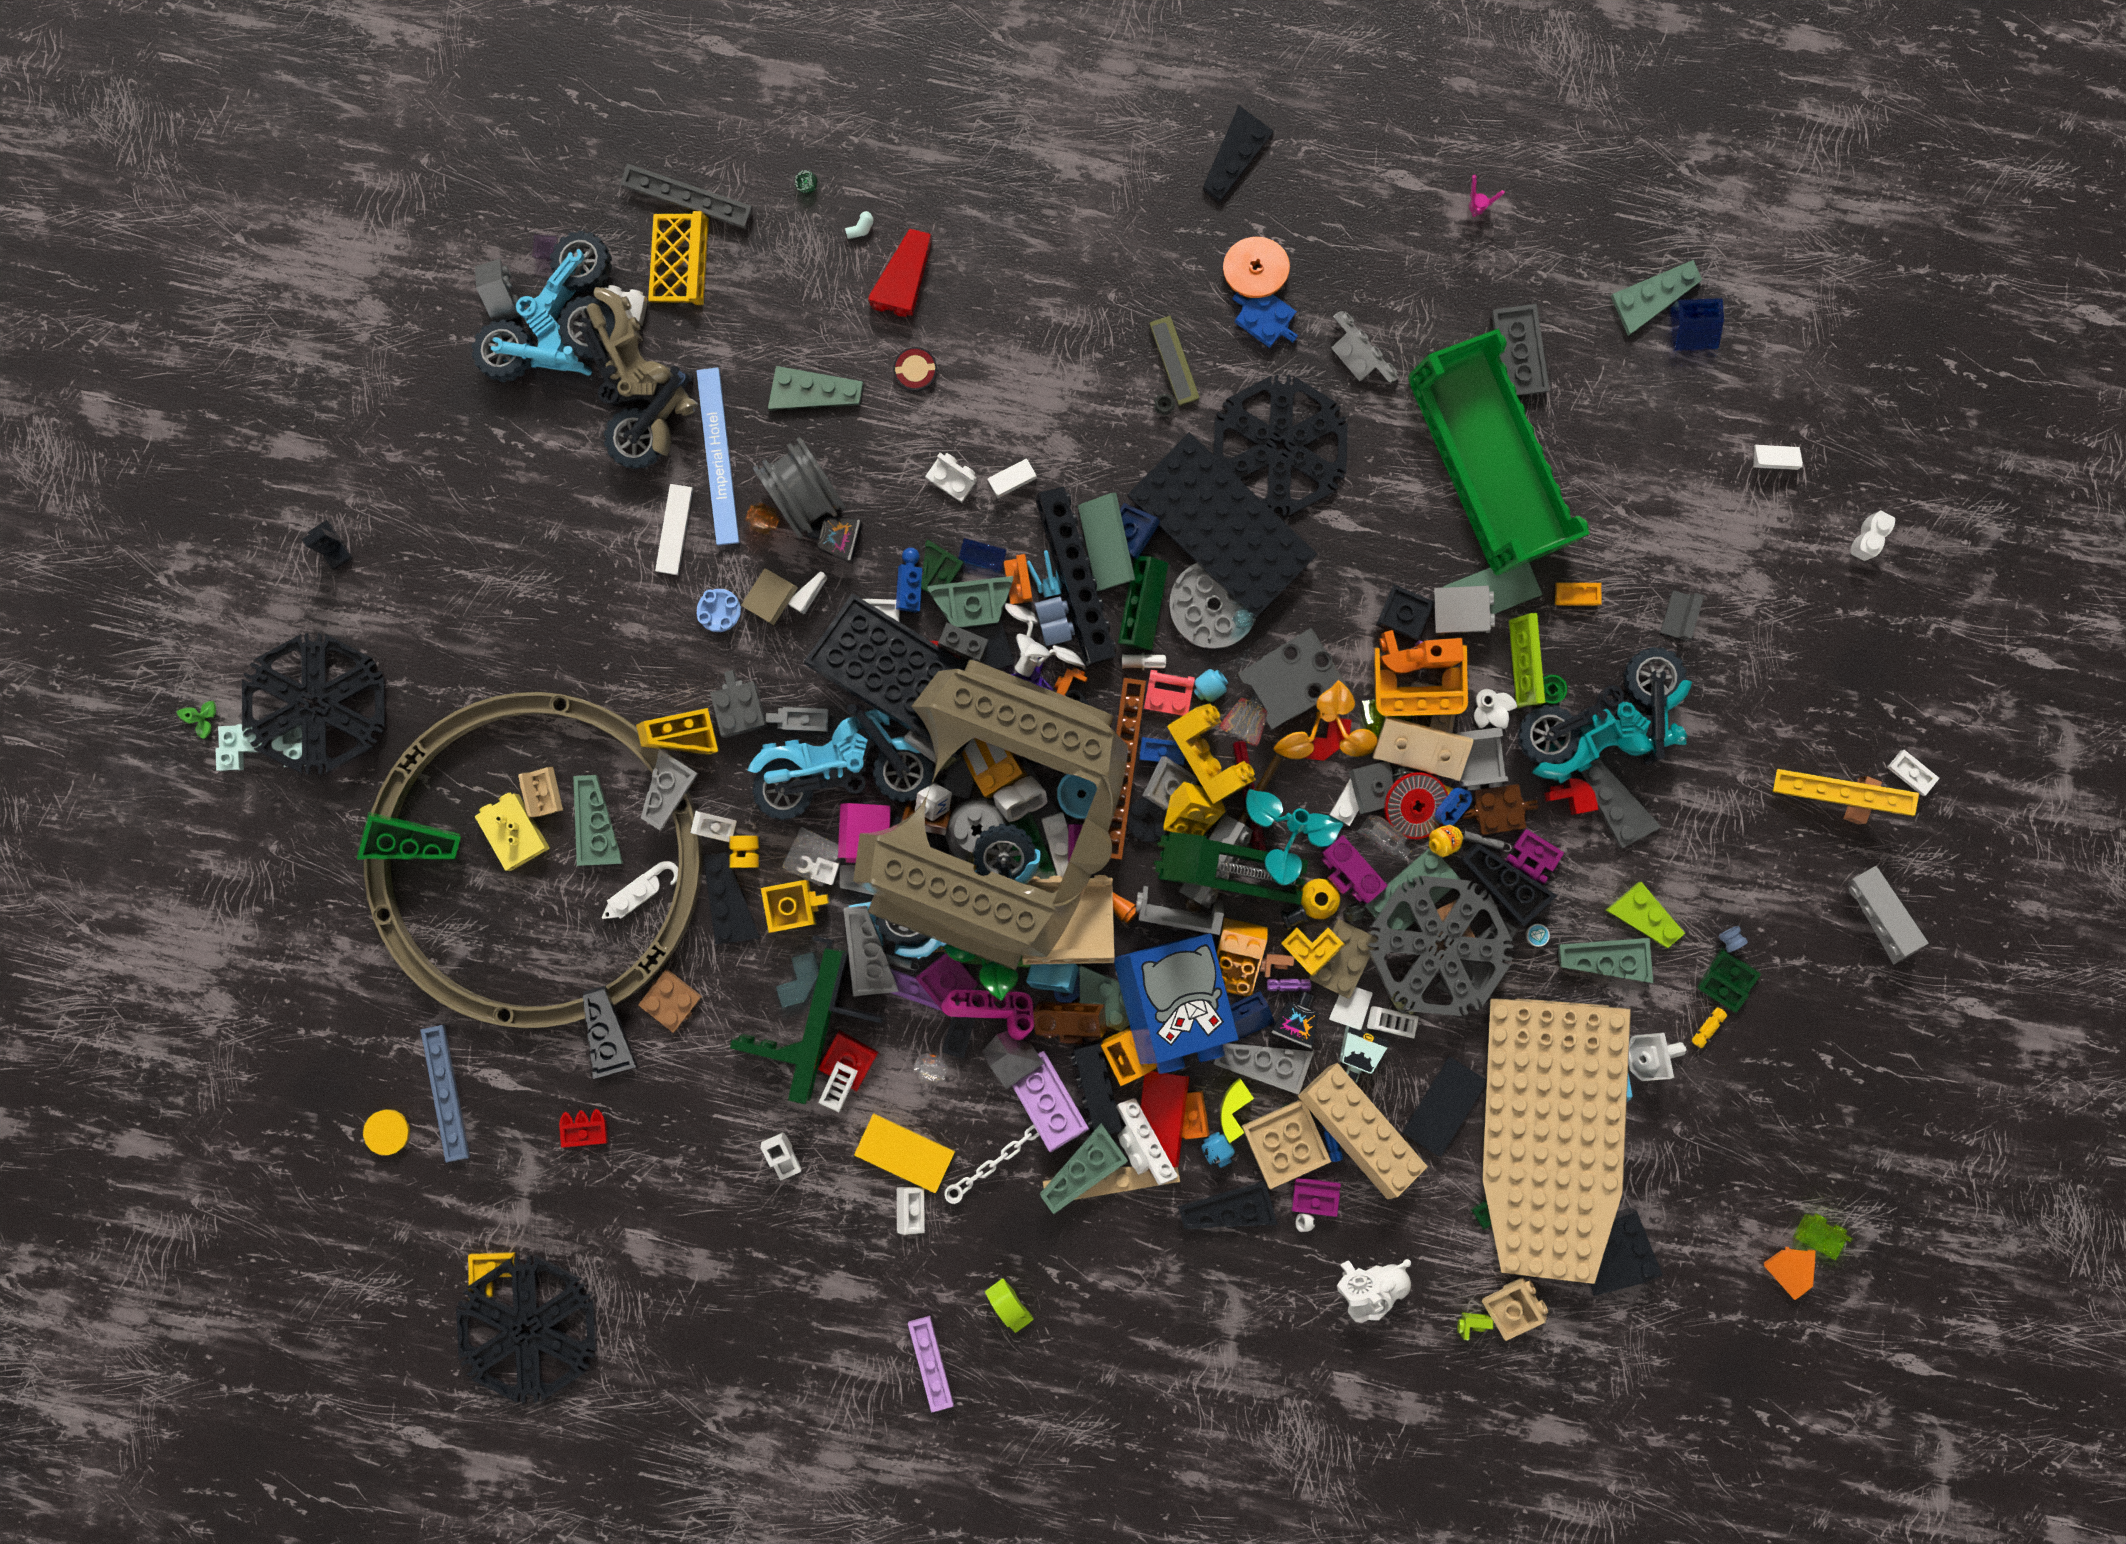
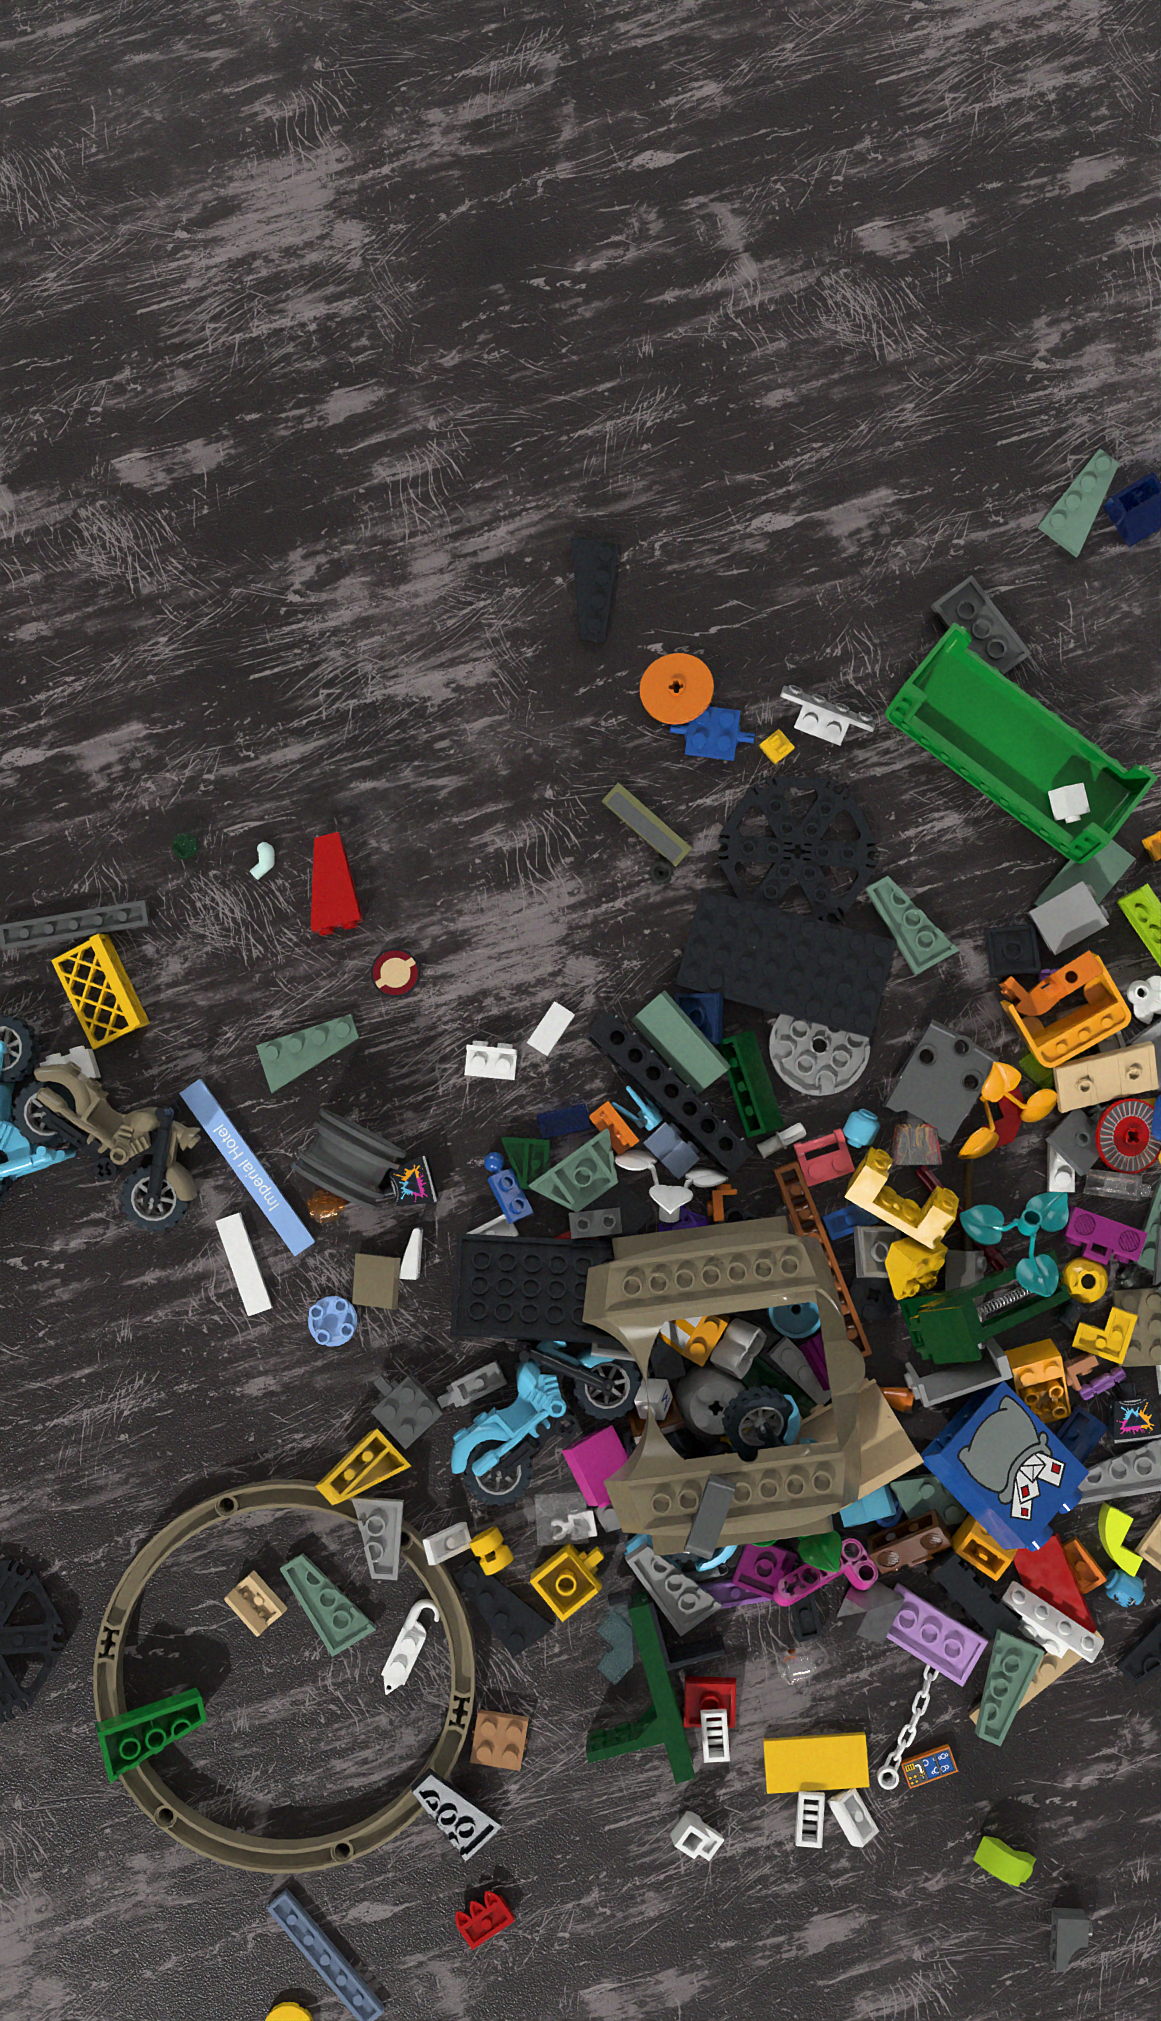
camera: 20 degrees left, 0 degrees up
light yellow piece [475,792,550,871] -> none
lavender plate [908,1316,954,1413] -> none
clear light blue plate [1232,610,1254,628] -> none
dark pink plant [1469,175,1505,217] -> none
none -> dark grey beam [684,1473,736,1560]
none -> yellow tile [759,729,795,765]
none -> white slope [795,1791,825,1848]
none -> sand green wing [865,876,959,976]
none -> tile [901,1744,958,1789]
none -> white brick [1048,783,1090,823]
none -> dark grey arch [1050,1907,1093,1972]

